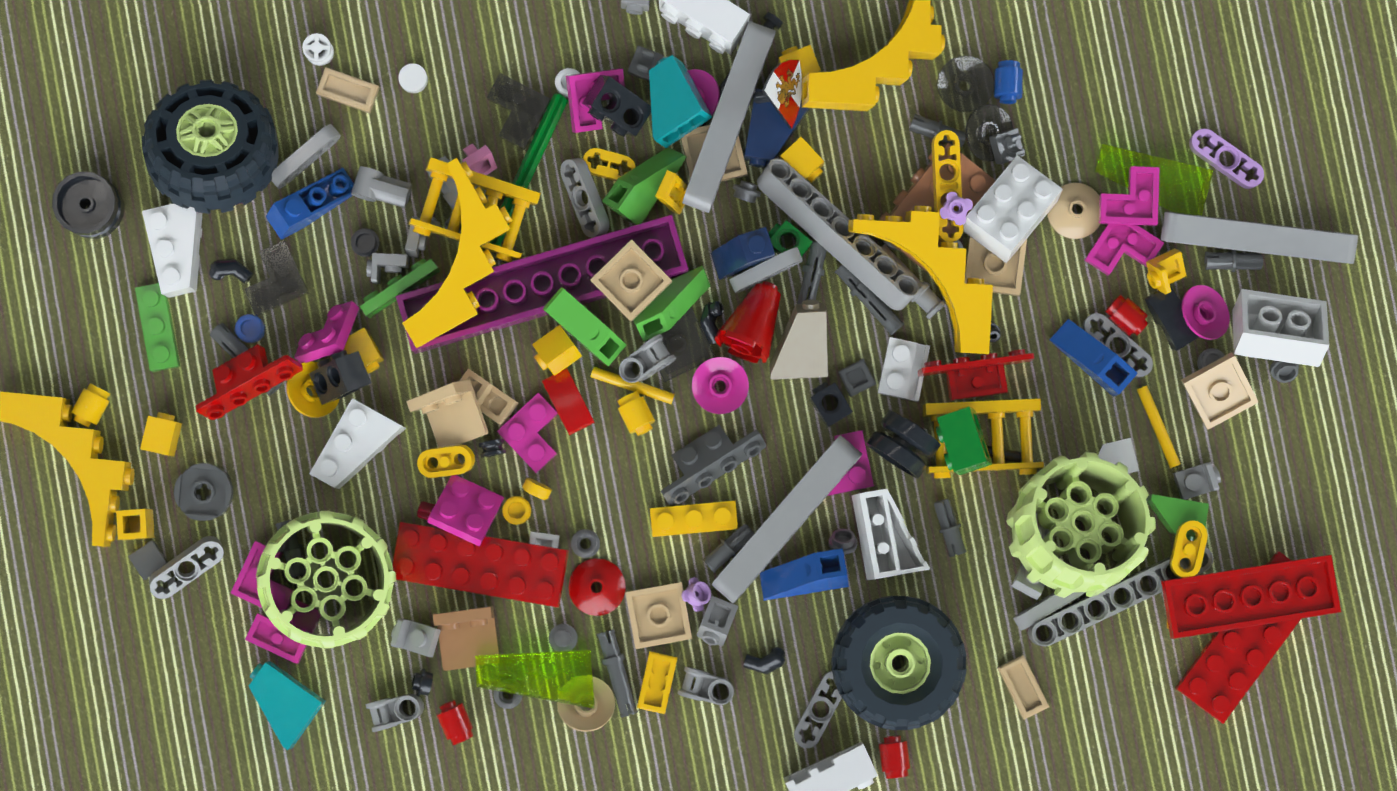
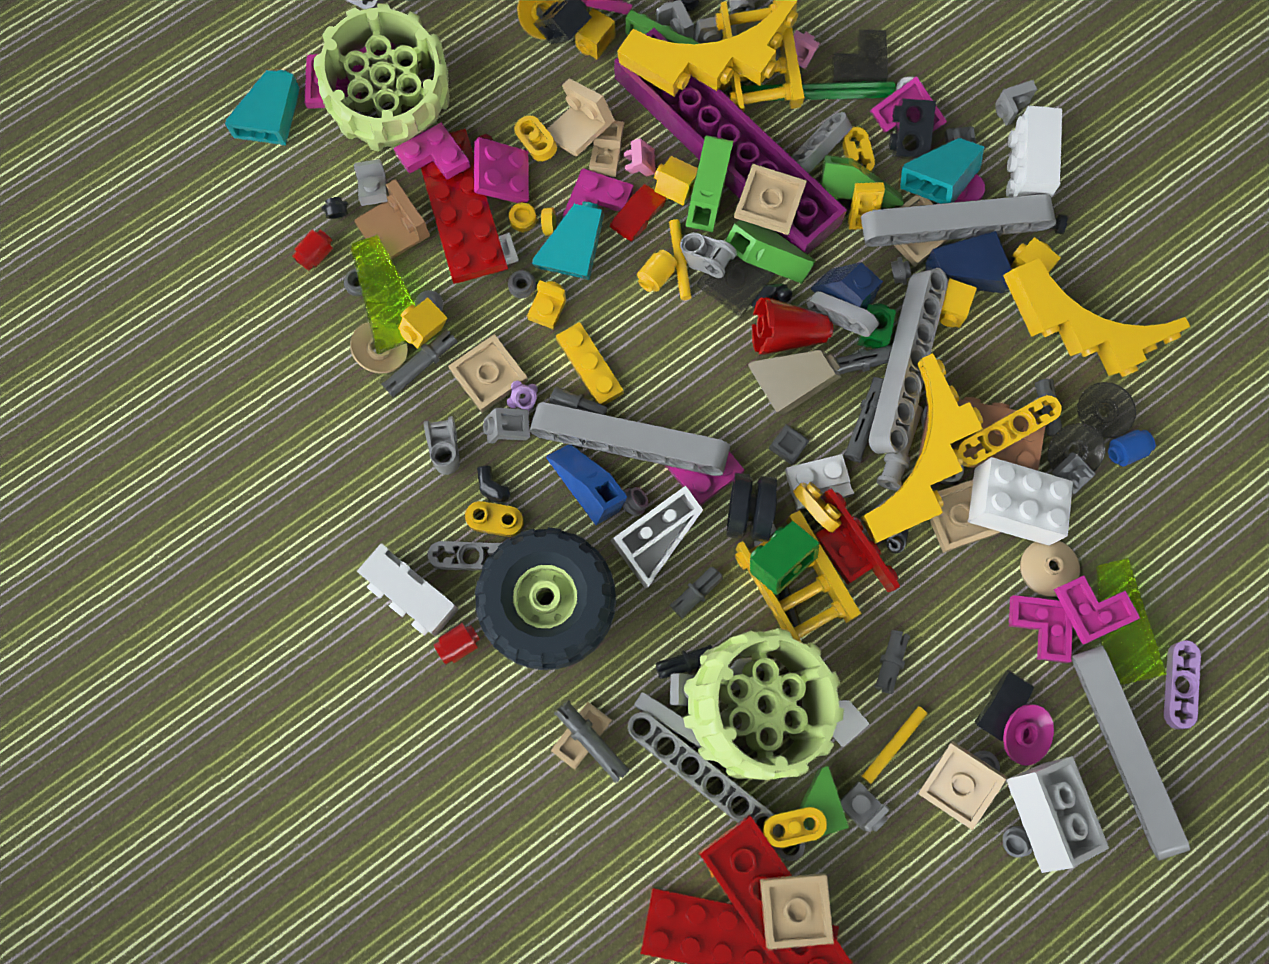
camera: 65 degrees right, 10 degrees down
white wedge [310,398,406,489] -> none
light grey piece [365,694,424,732] -> none
black bush [479,439,506,458] -> none
red dish [568,558,626,616] -> none
yellow plate [637,651,678,714] -> none
dark grey bracket [661,425,766,506] -> none
dark pink dish [692,357,749,414] -> none
shield [753,60,802,129] -> none
black brick [809,382,853,428] -> none
lavender plate [939,192,973,225] -> none
blue slope [1049,319,1138,397] -> none
light grey beam [1082,313,1153,378] -> none
red brick [1105,294,1148,336] -> none
yellow bracket [1146,248,1186,295] -> none
dark grey axle [1204,250,1263,272] -> none
none -> dark pink plate [394,122,470,180]
none -> yellow brick [398,297,448,349]
none -> yellow plate [465,501,524,537]
none -> yellow bracket [527,280,567,330]
none -> teal slope [532,201,604,280]
none -> dark grey pin [554,700,630,783]
none -> bright pink tile [624,138,656,177]
none -> black axle [656,644,713,679]
none -> tan plate [760,873,833,949]
none -> yellow plate [793,482,842,533]
none -> dark grey pin [874,630,910,694]

